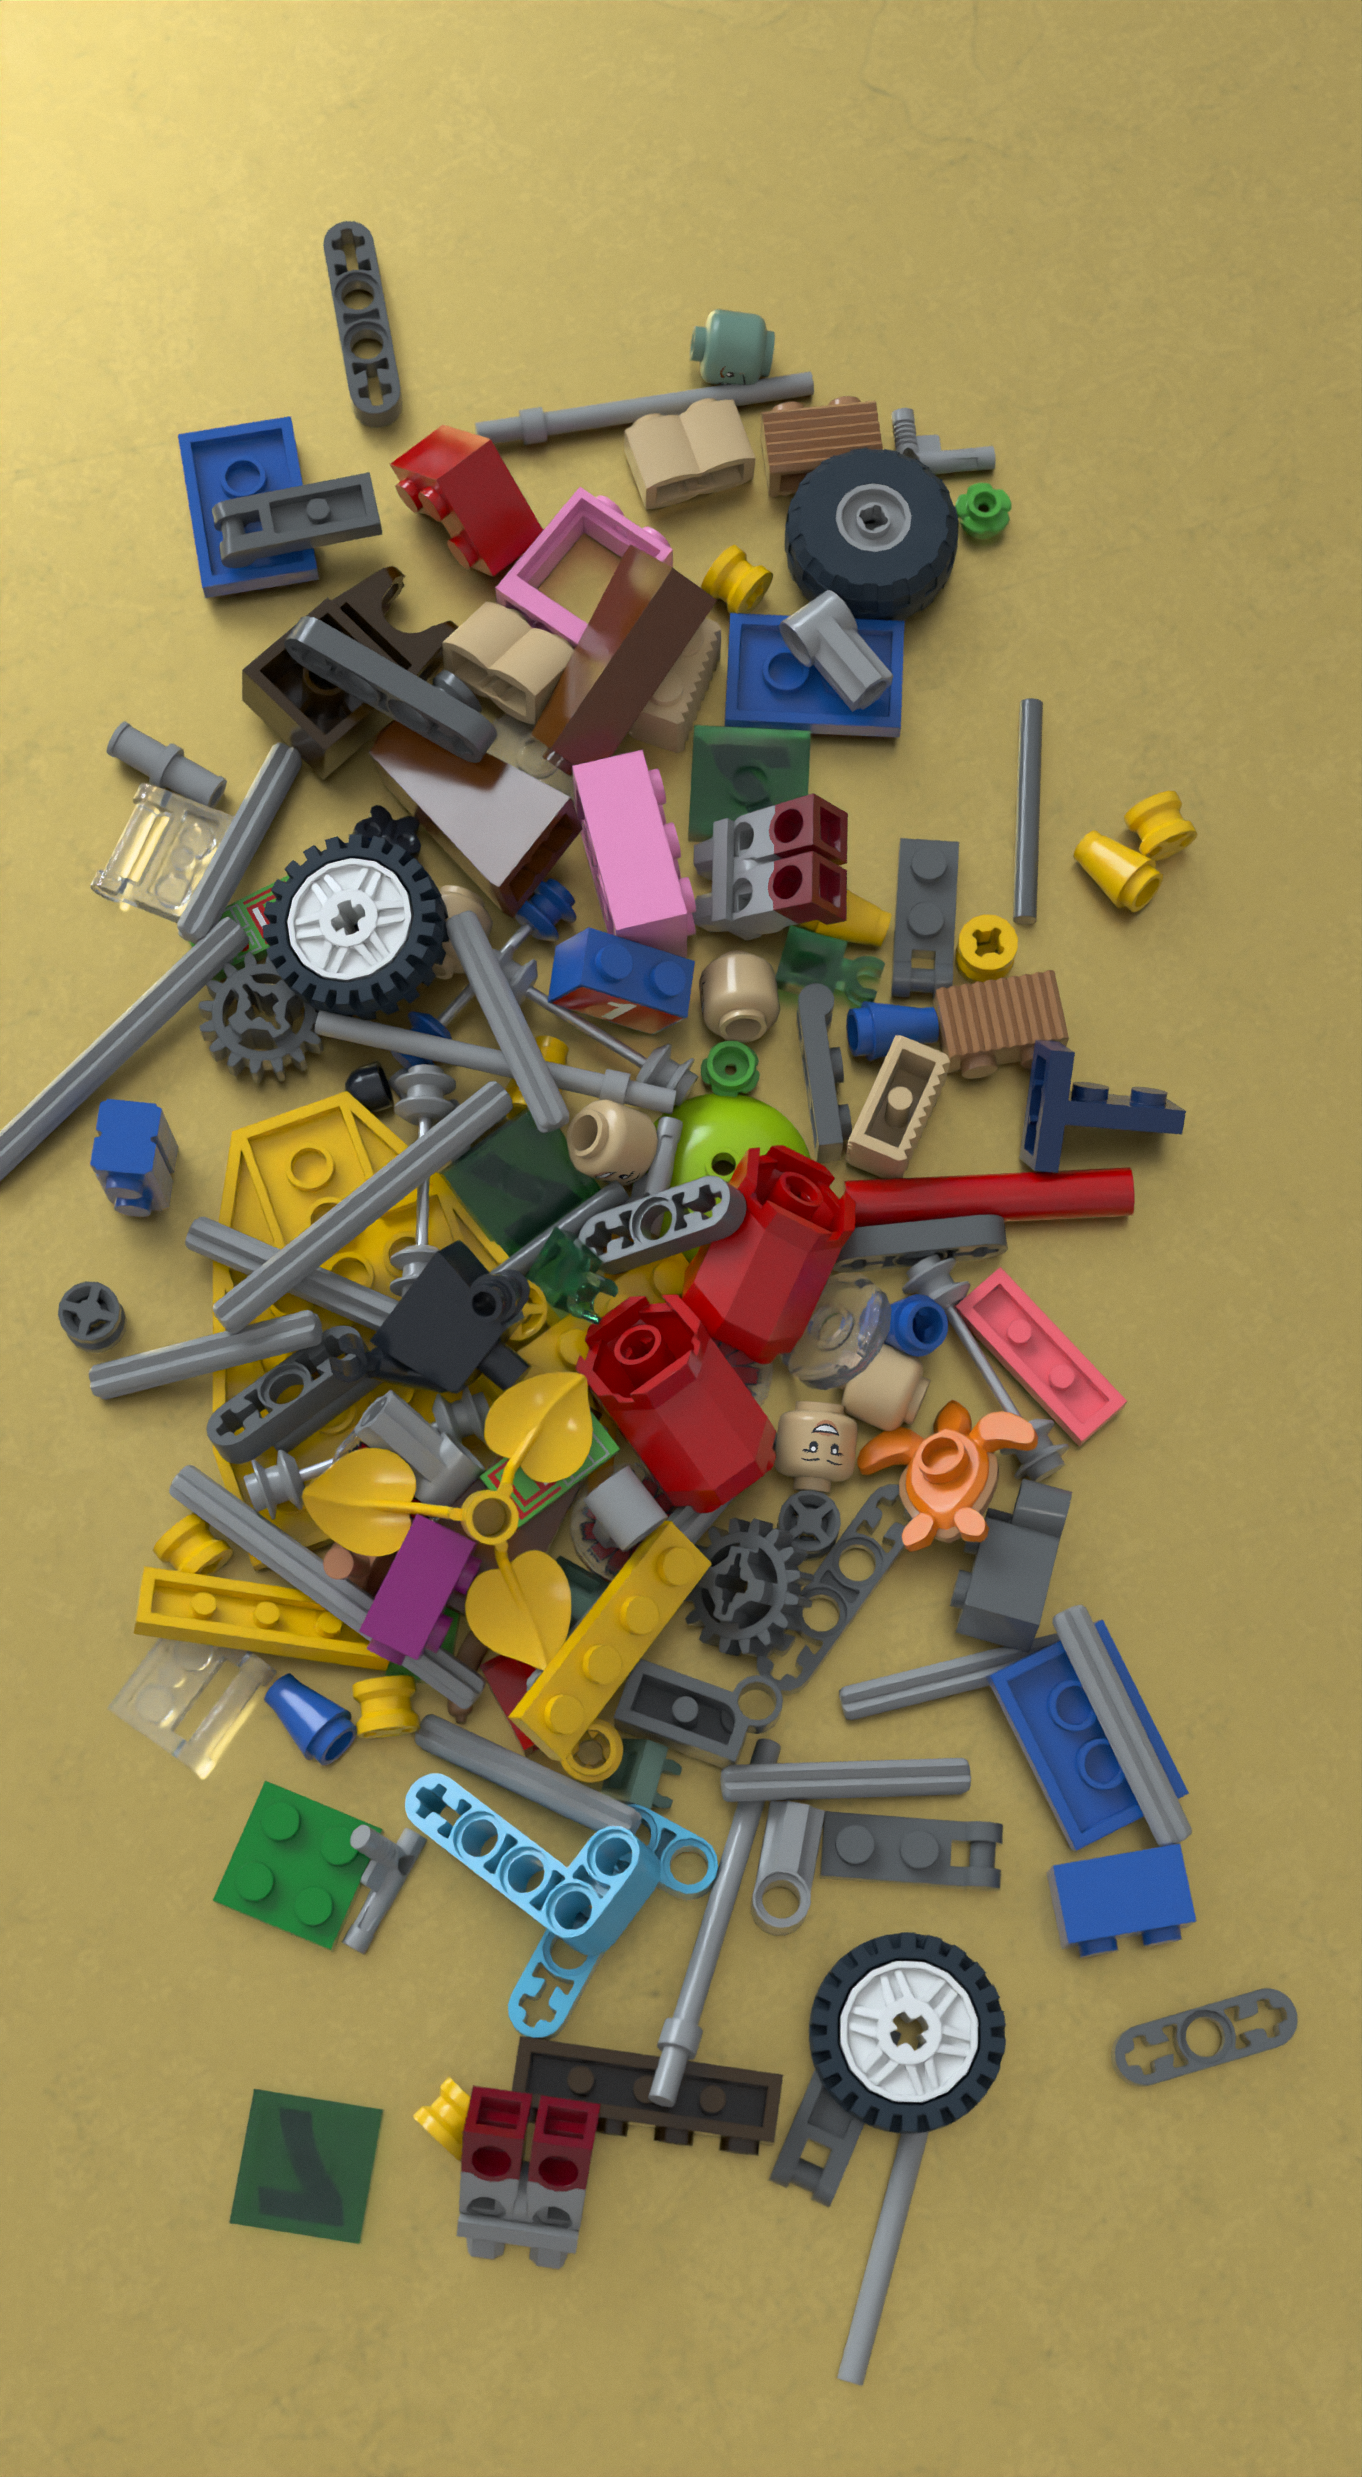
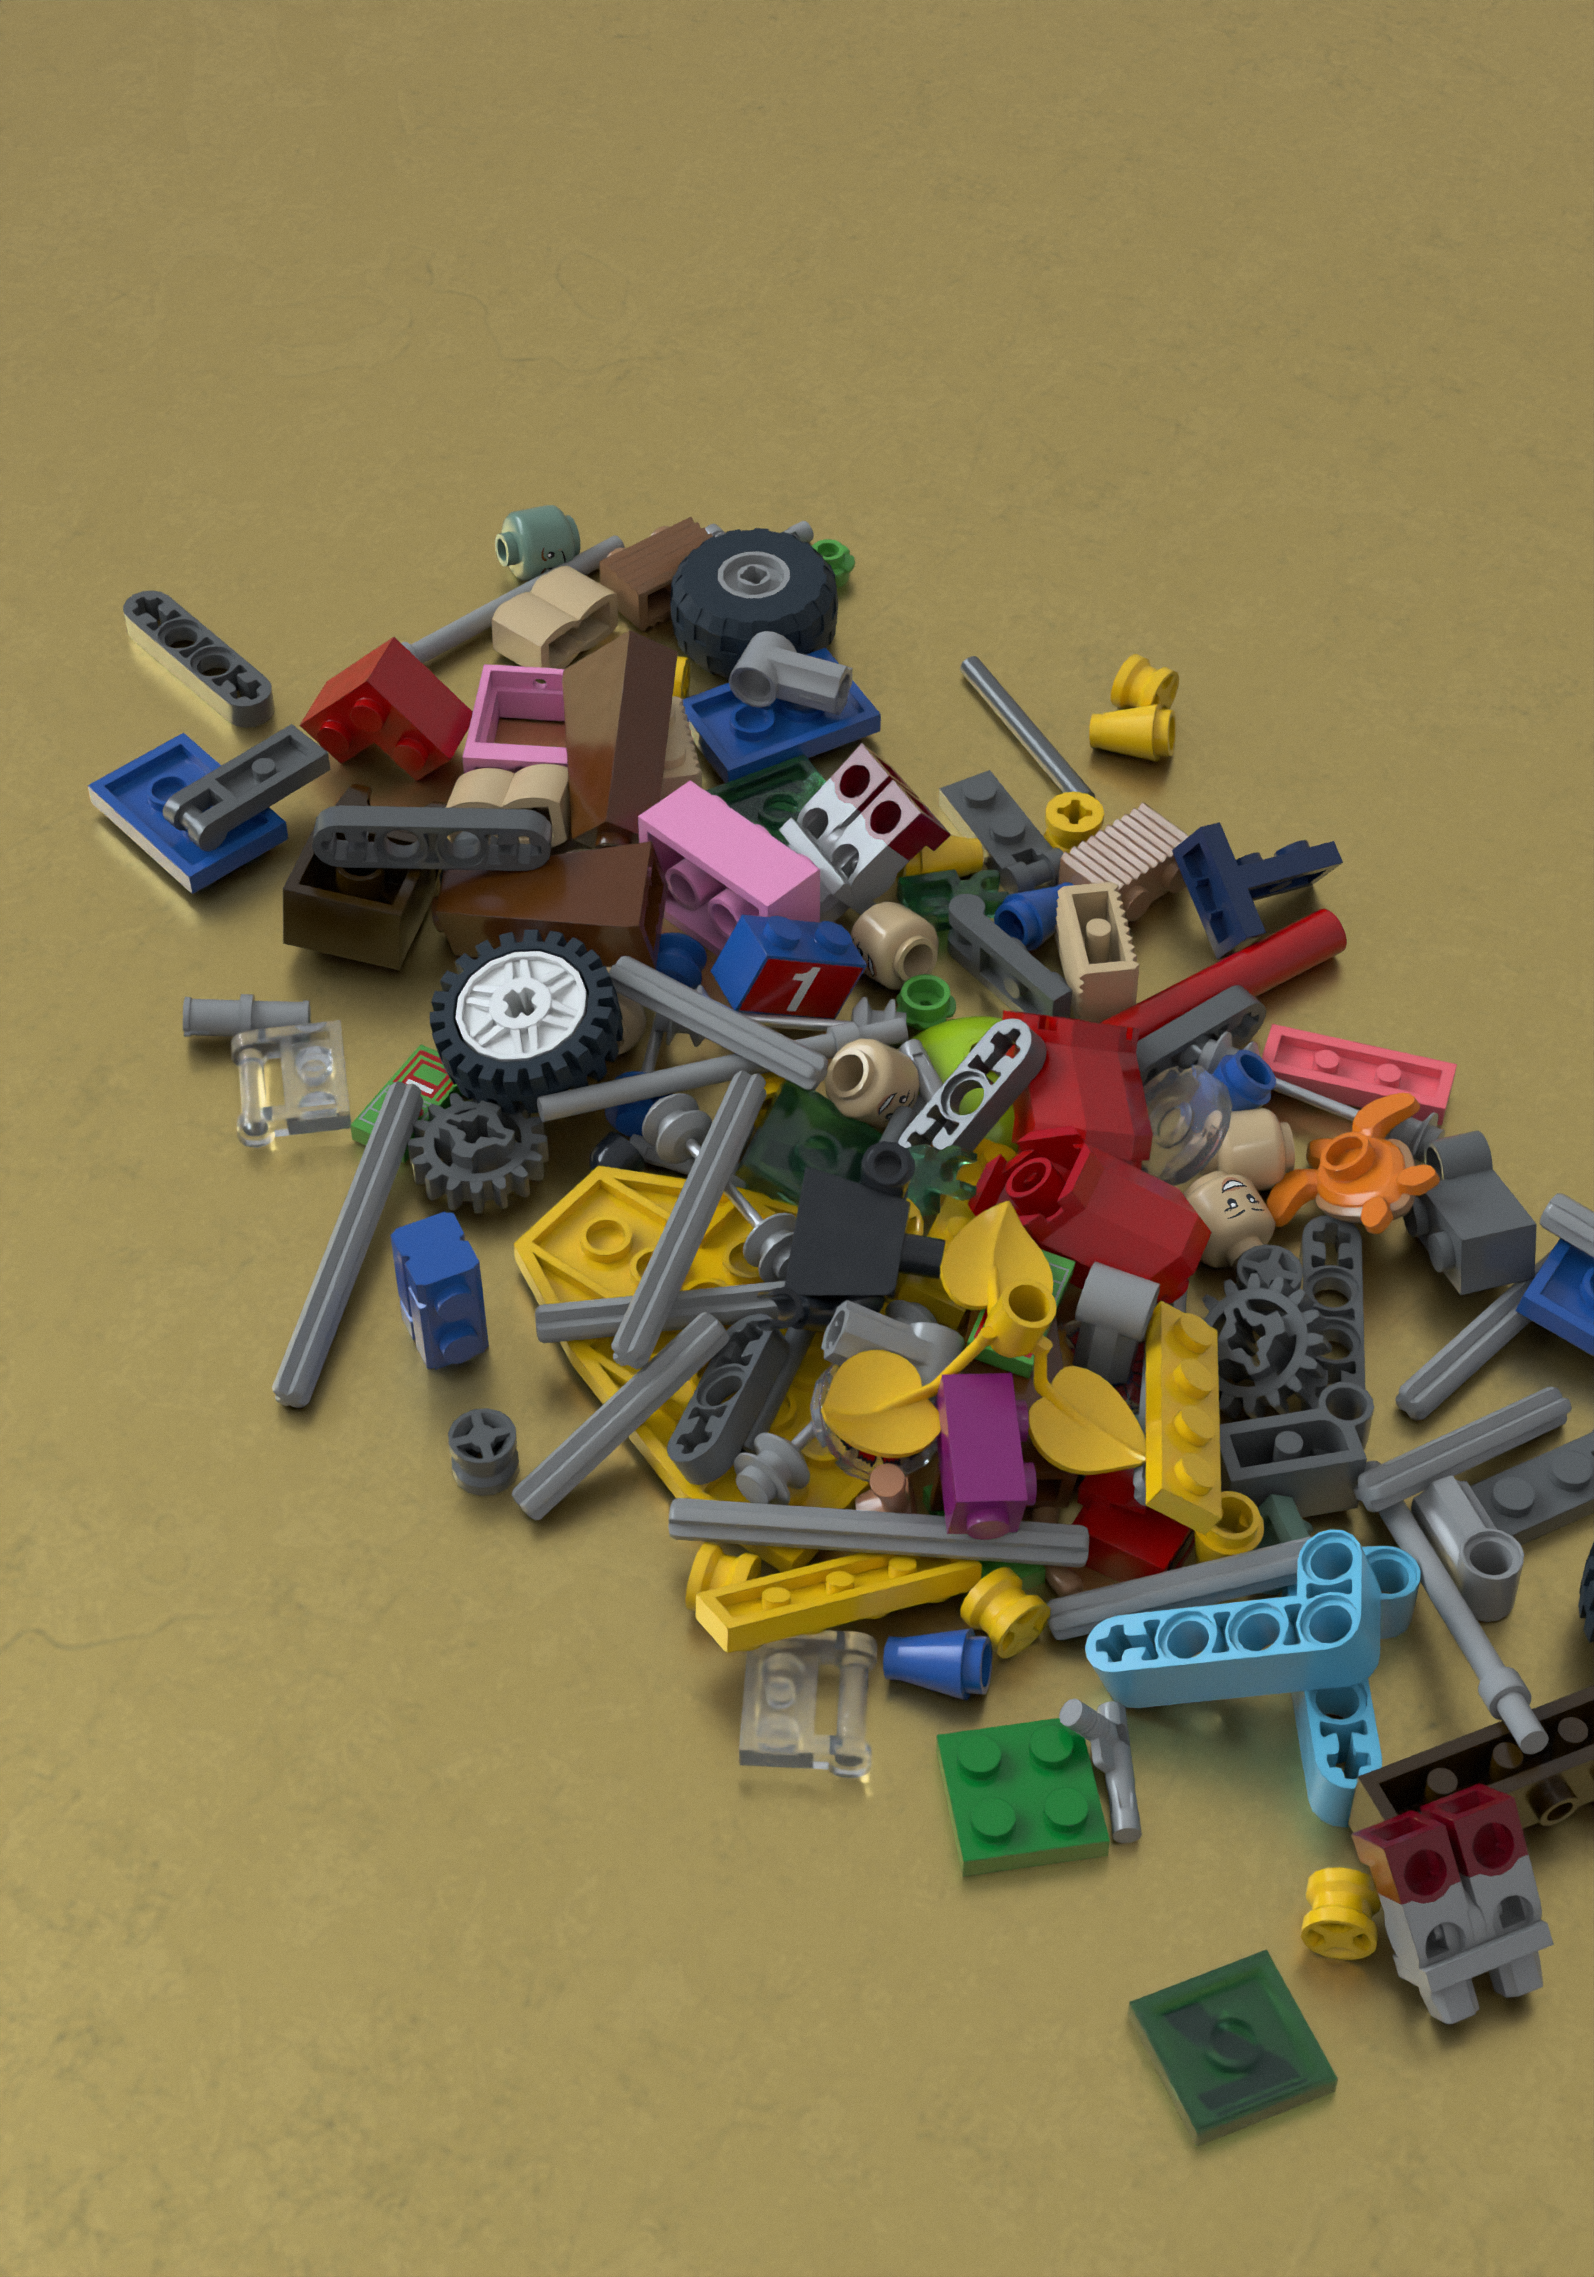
camera: 30 degrees left, 25 degrees down
light grey axle [177,743,302,944] -> none

